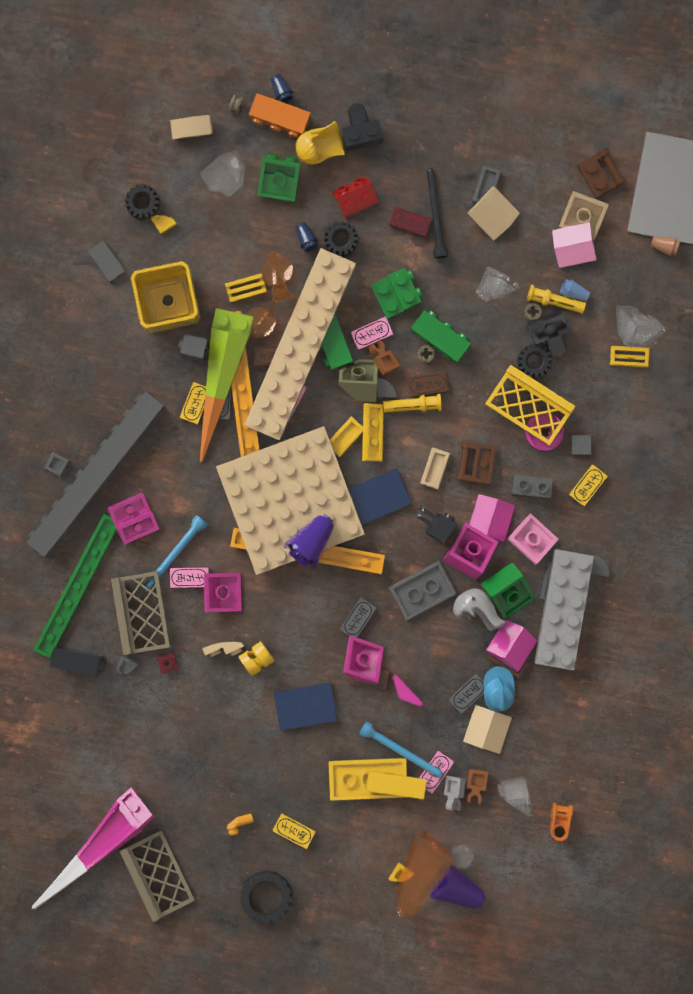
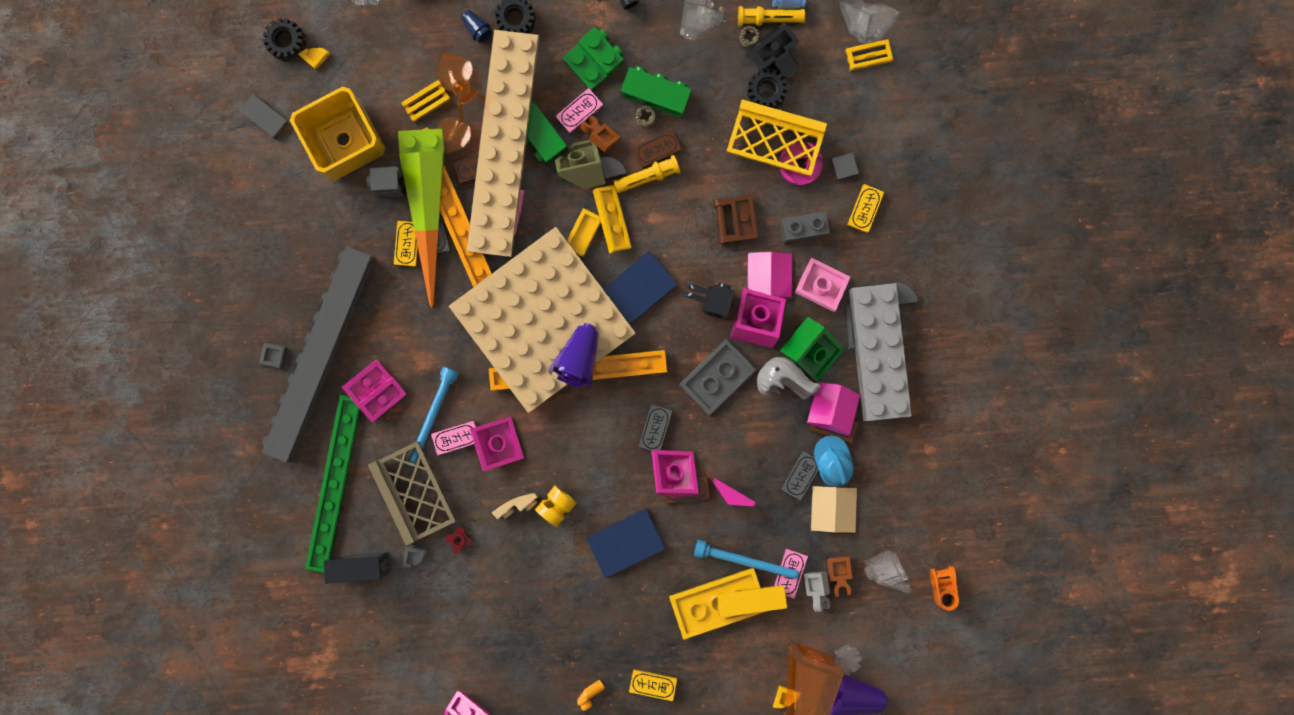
camera: 20 degrees left, 0 degrees up
tan tile [420,447,450,490] -> none

